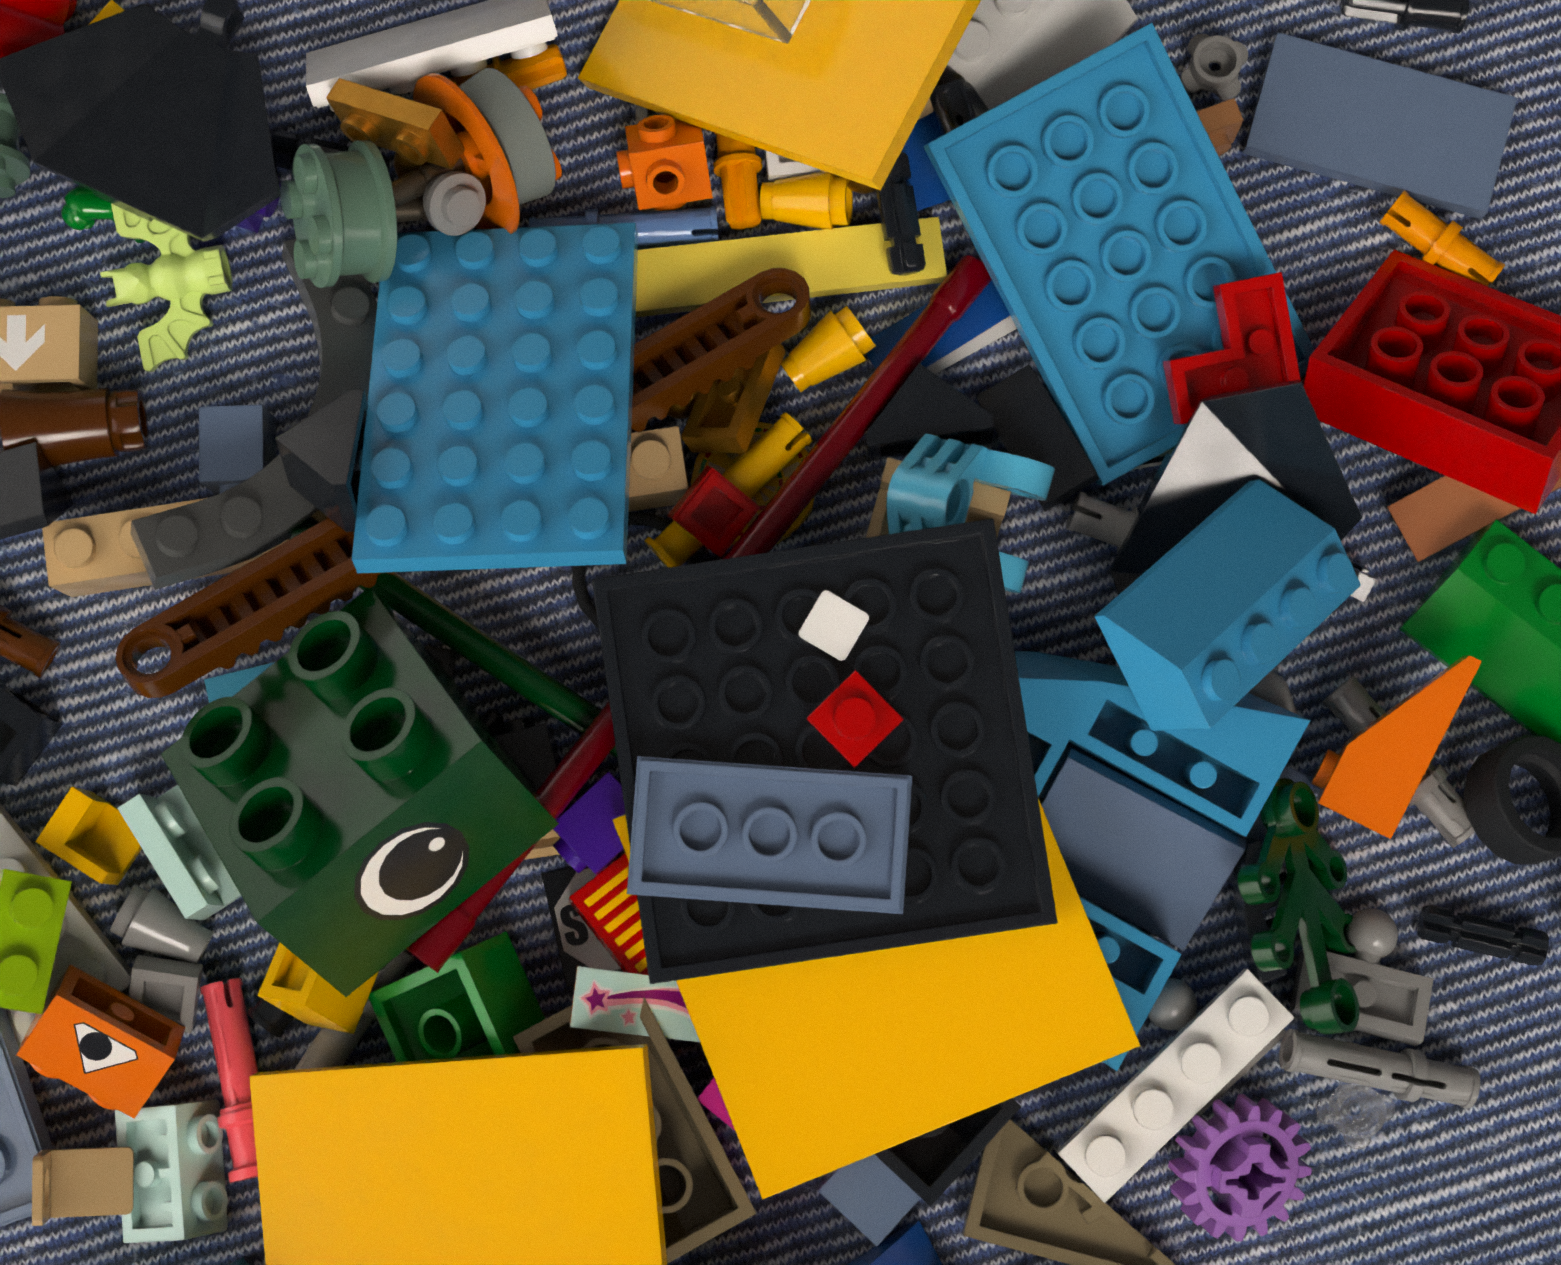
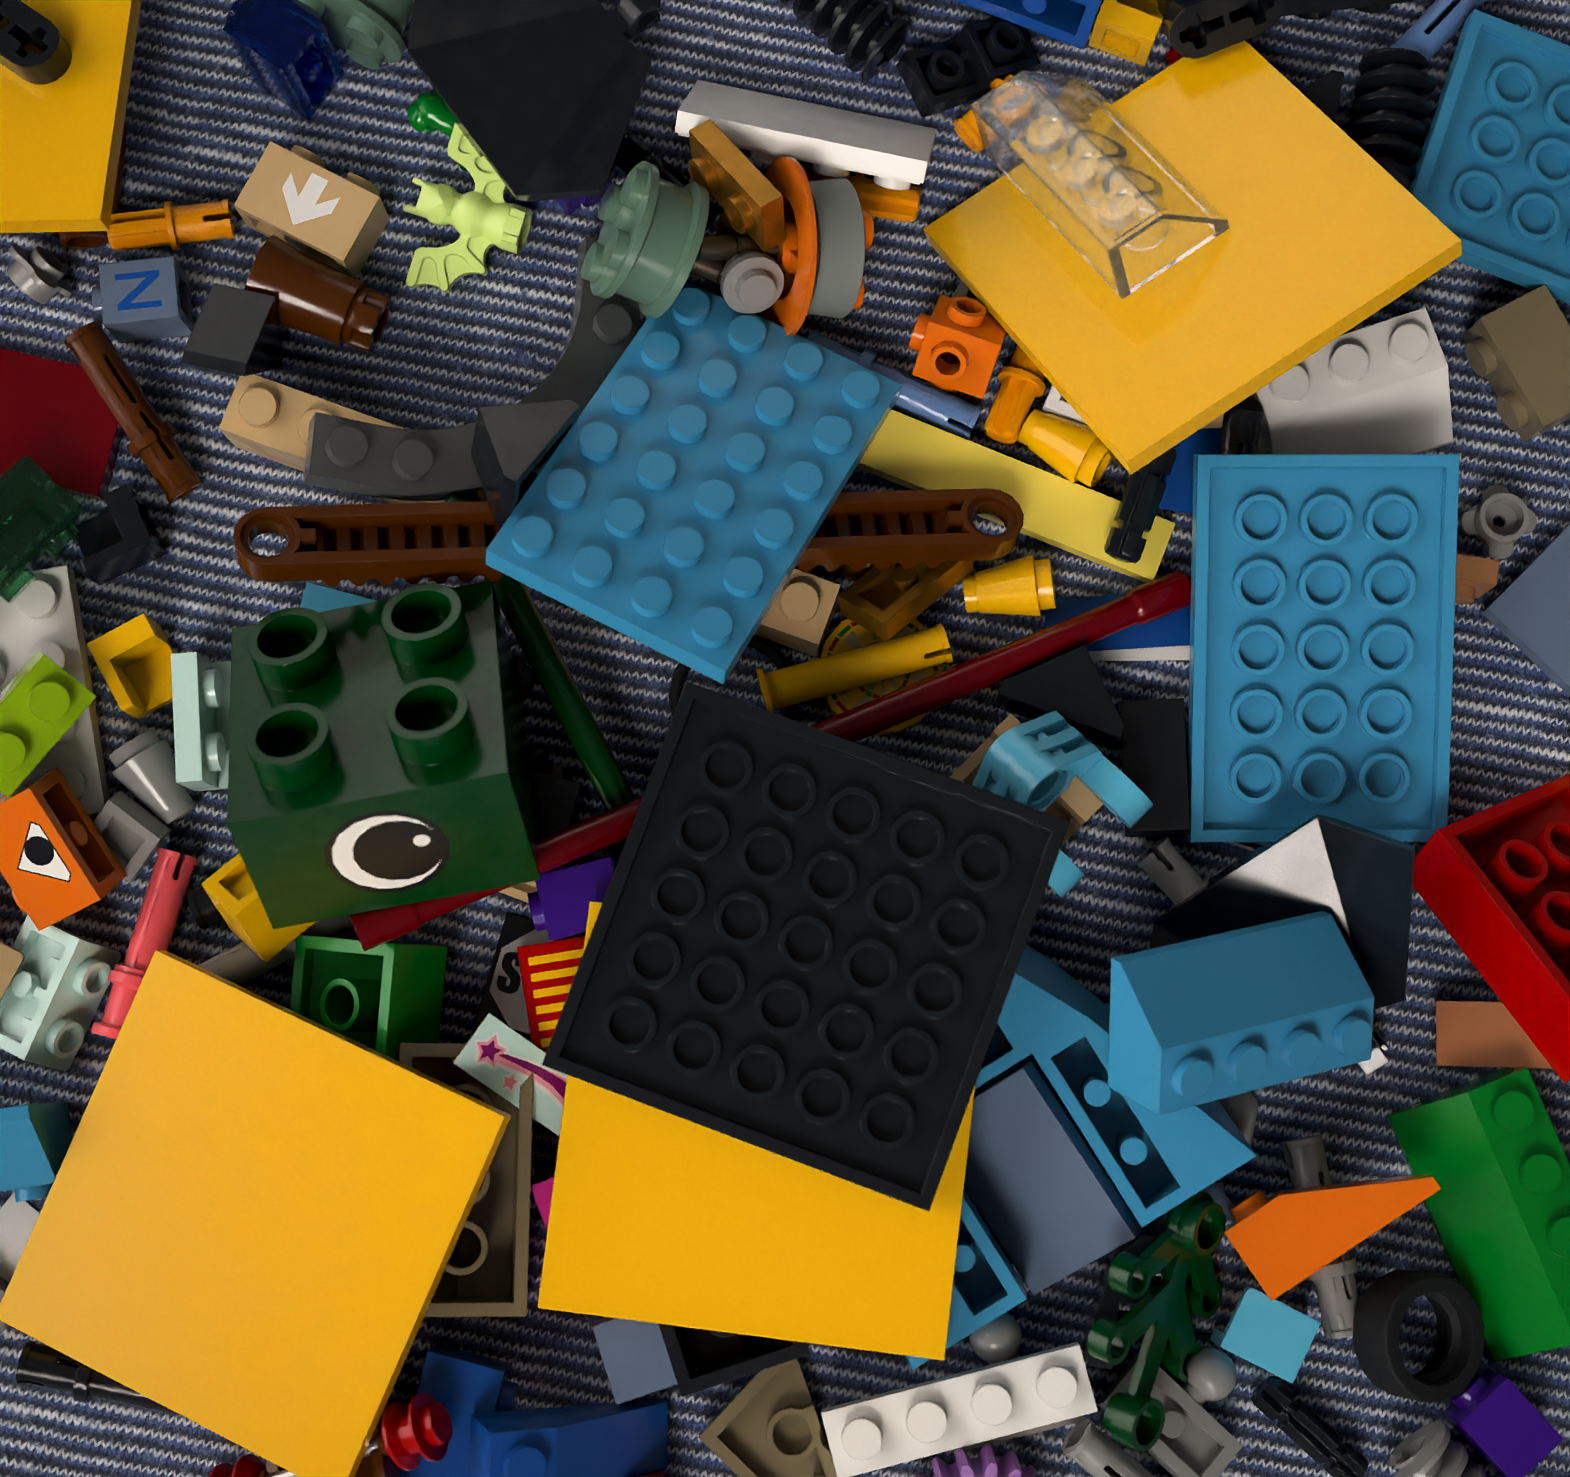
camera: 25 degrees right, 0 degrees up
sand blue brick [199,404,276,494] -> none
sand blue tile [627,756,912,914] -> none
red tile [667,465,761,558] -> none
white sticker [799,590,869,661] -> none
red plate [806,670,904,768] -> none
red plate [1163,272,1301,424] -> none
none -> medium azure panel [1209,1287,1321,1384]

